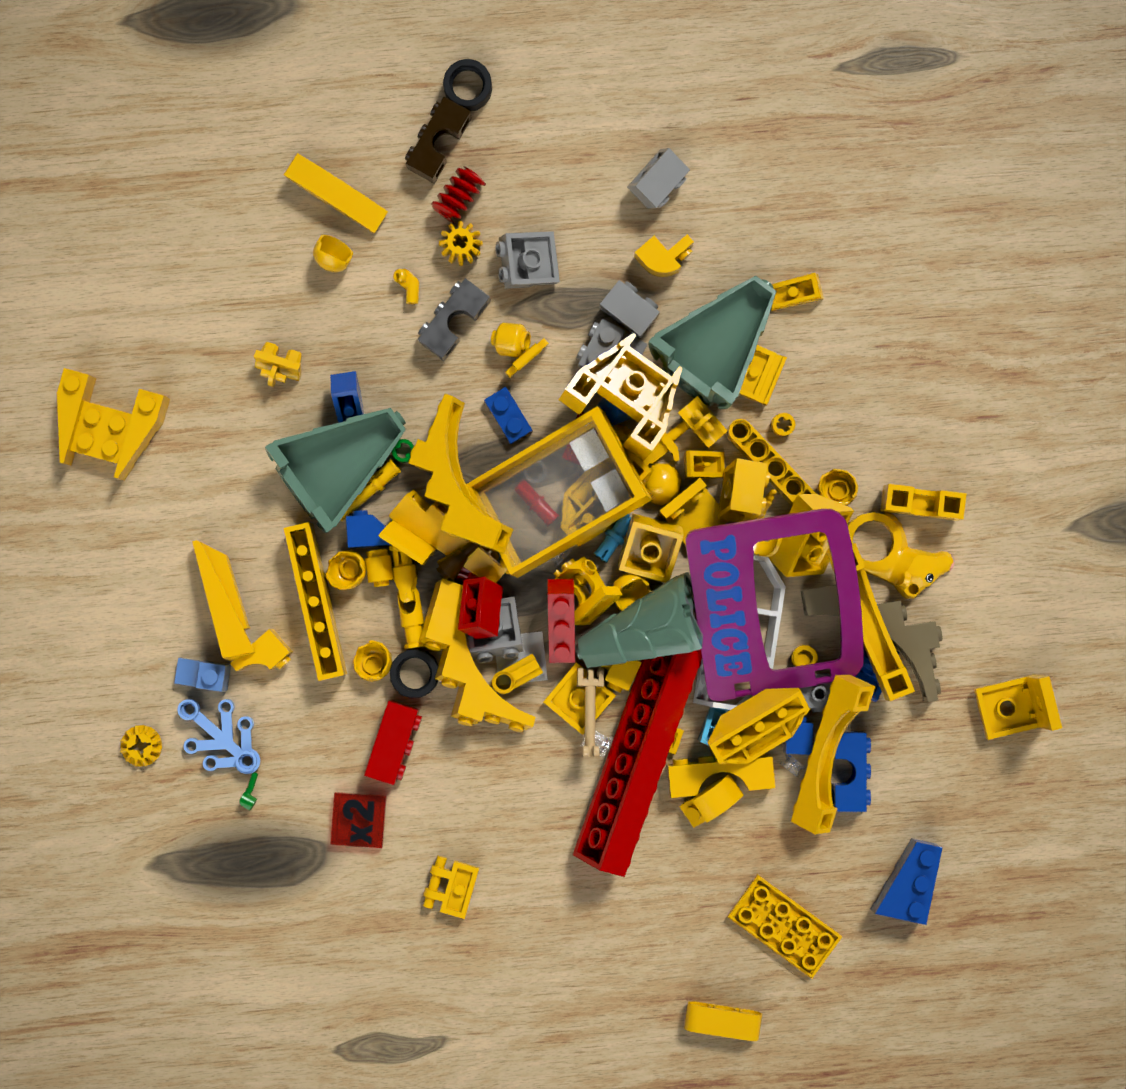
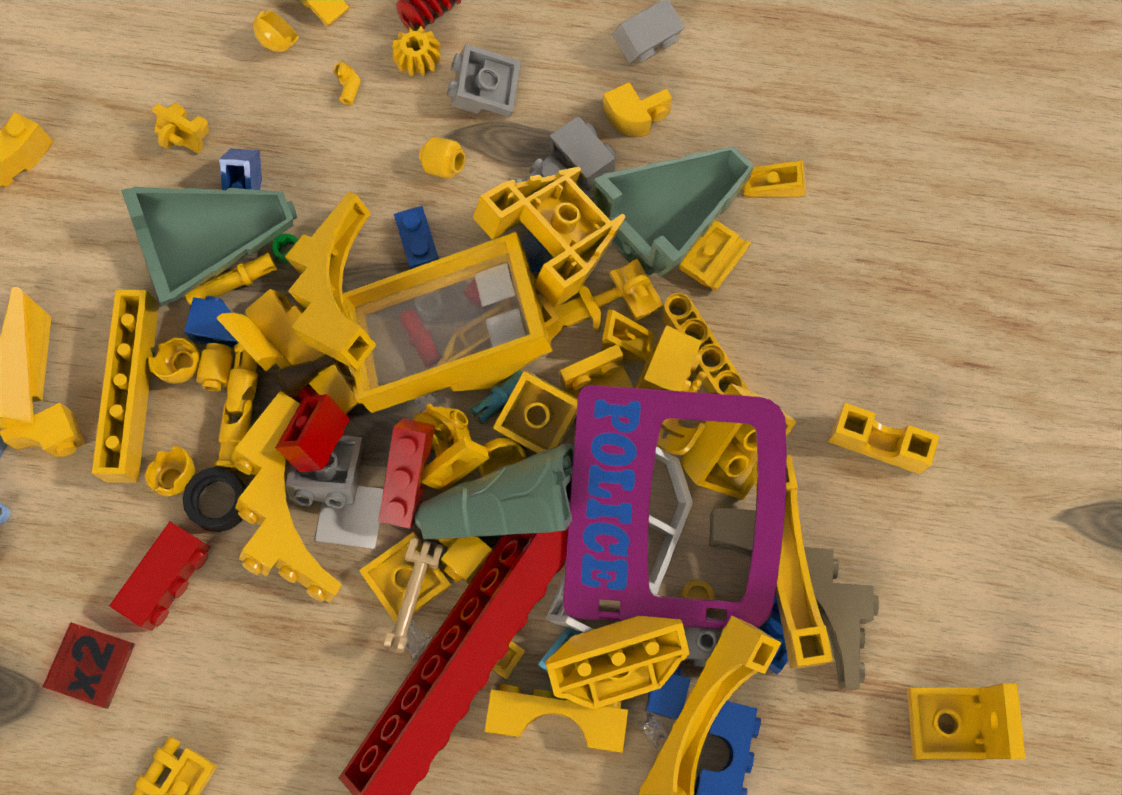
camera: 10 degrees right, 15 degrees down
flat silver arch [418,278,491,361] -> none
yellow piece [492,653,543,694] -> none
yellow piece [505,338,549,379] -> none
yellow hair [645,463,682,505] -> none
yellow brick [679,774,744,828] -> none
yellow bush [771,413,796,436] -> none
yellow hair [818,469,858,506] -> none
yellow animal [847,512,954,599] -> none

